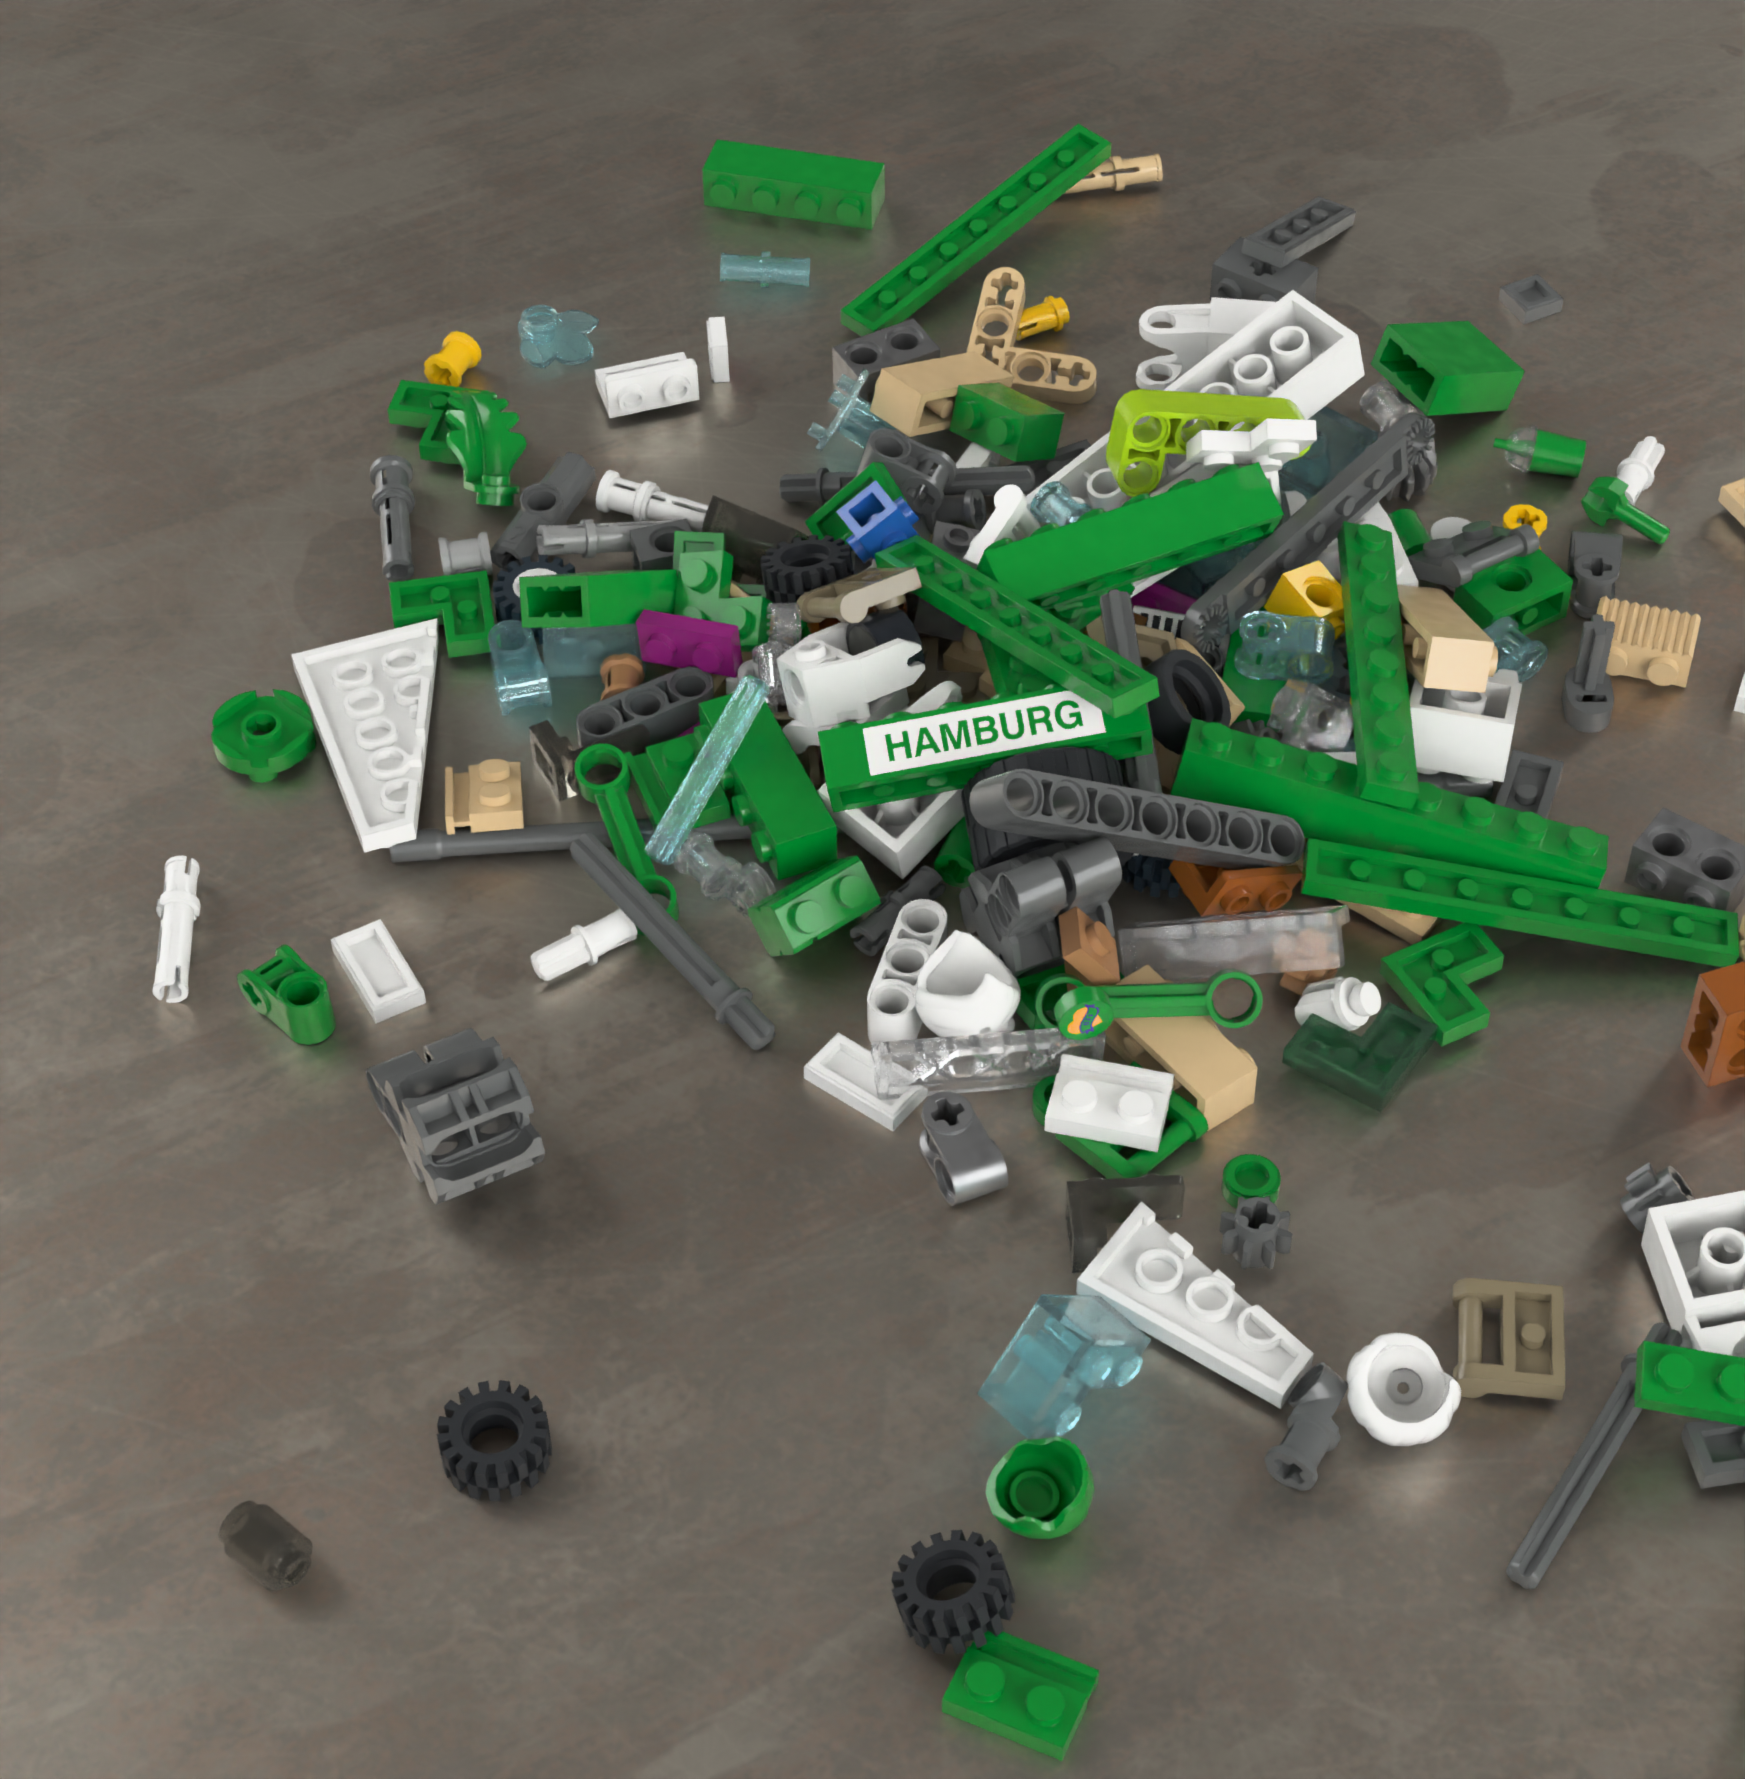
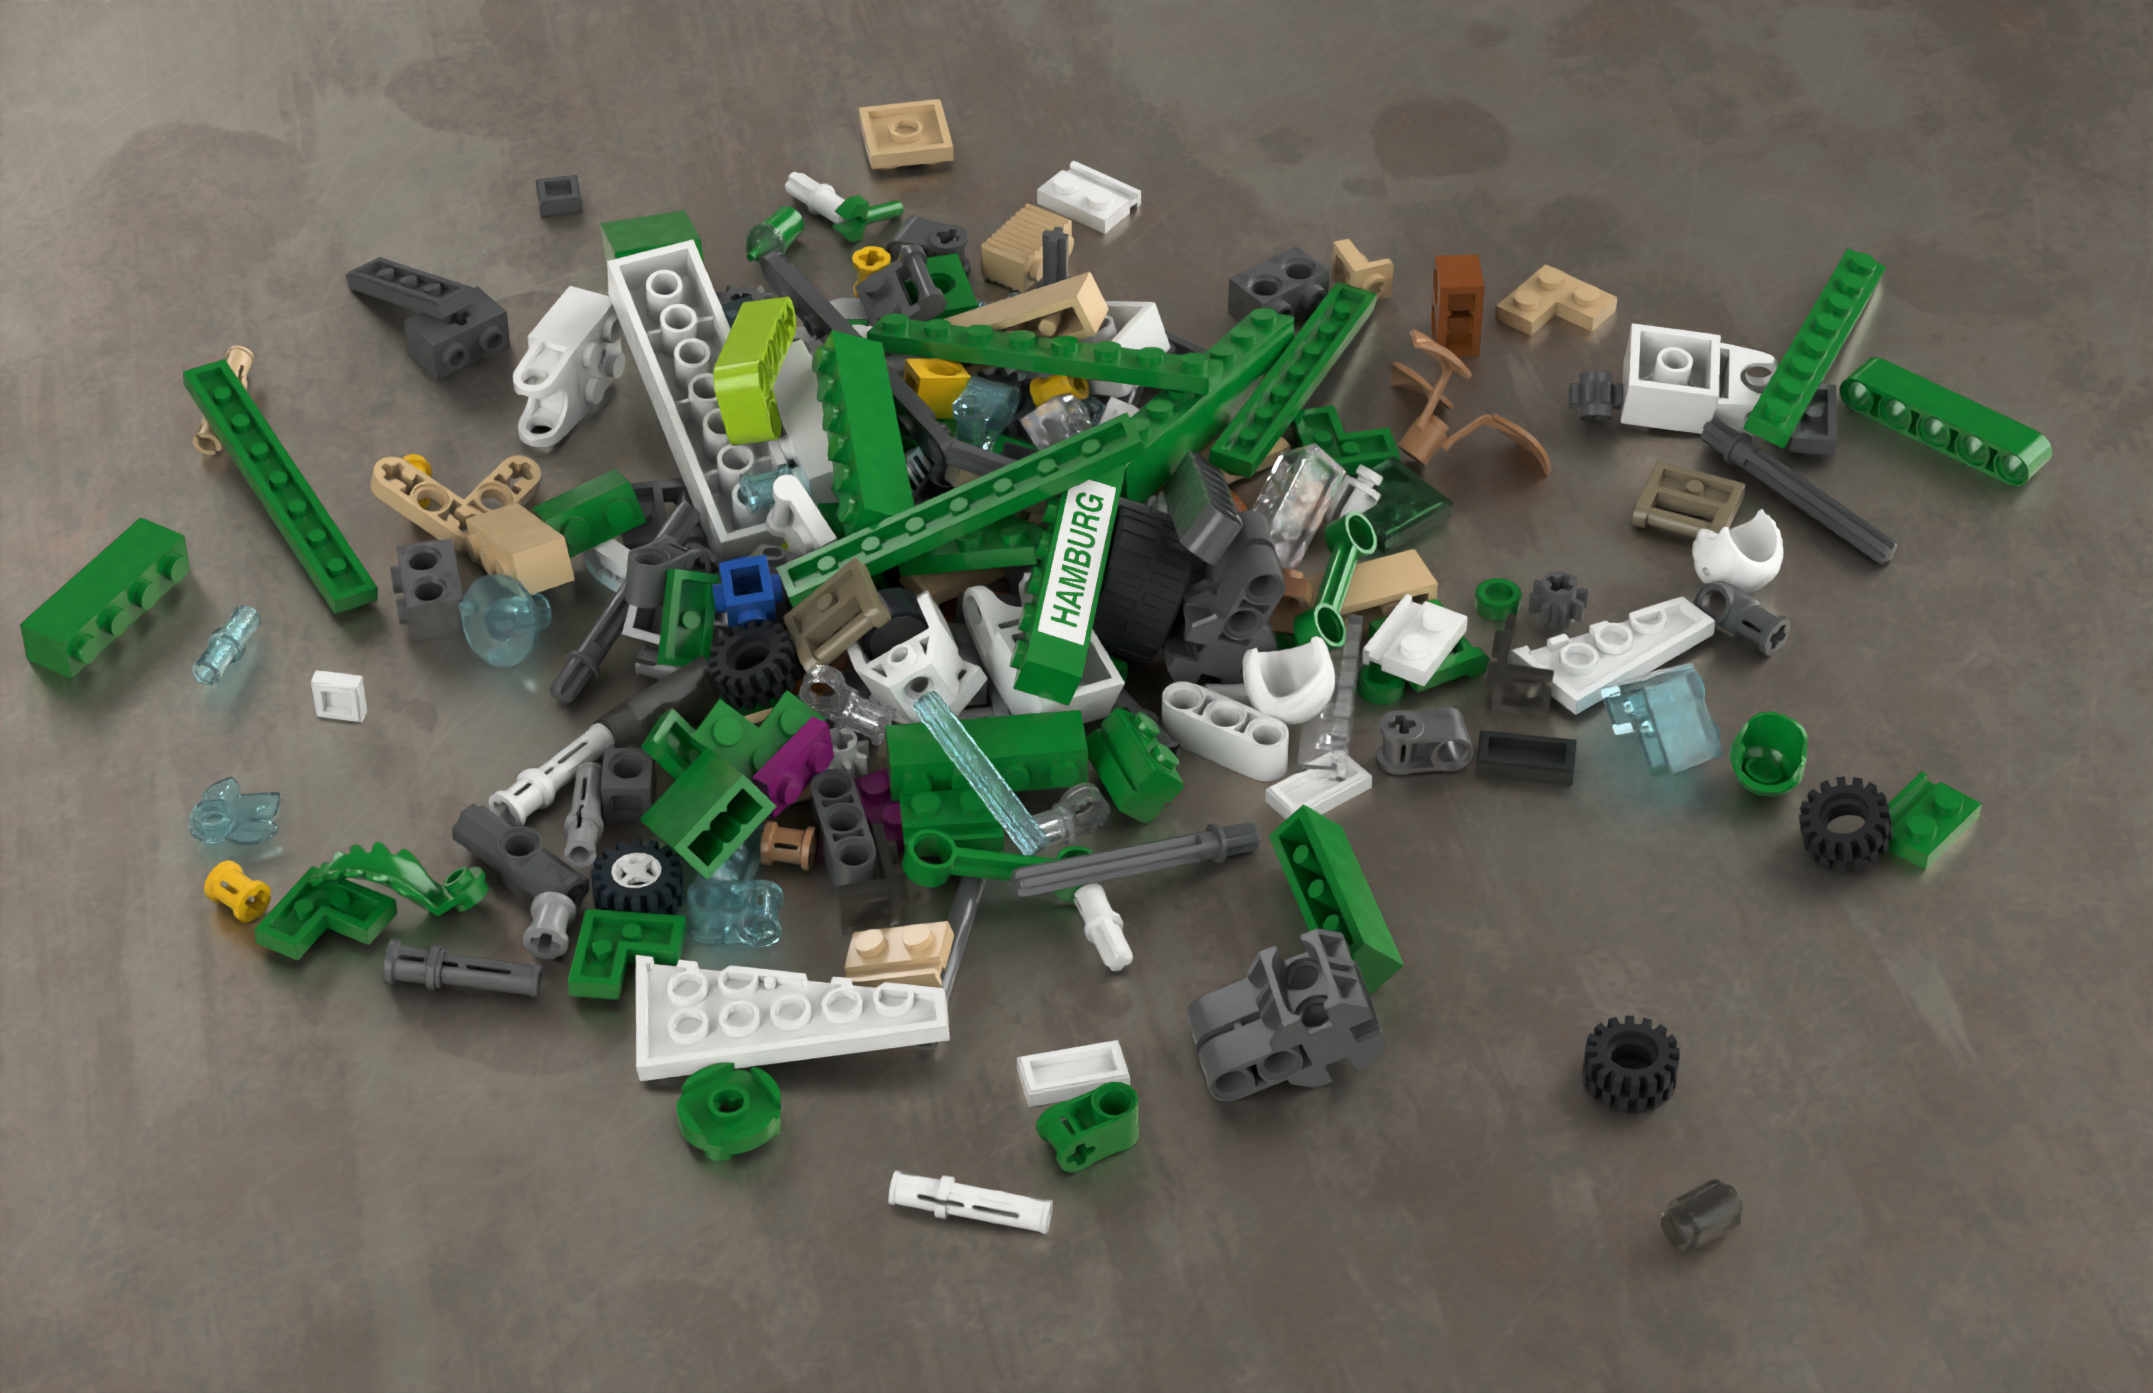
camera: 75 degrees left, 5 degrees down
white bracket [595,352,699,418] -> none
green tile [1054,986,1114,1040] -> none
white plate [1186,419,1317,472] -> none
none -> green brick [1269,804,1404,995]
none -> medium nougat plant [1390,328,1551,476]
none -> pearl dark grey tile [1475,730,1577,785]

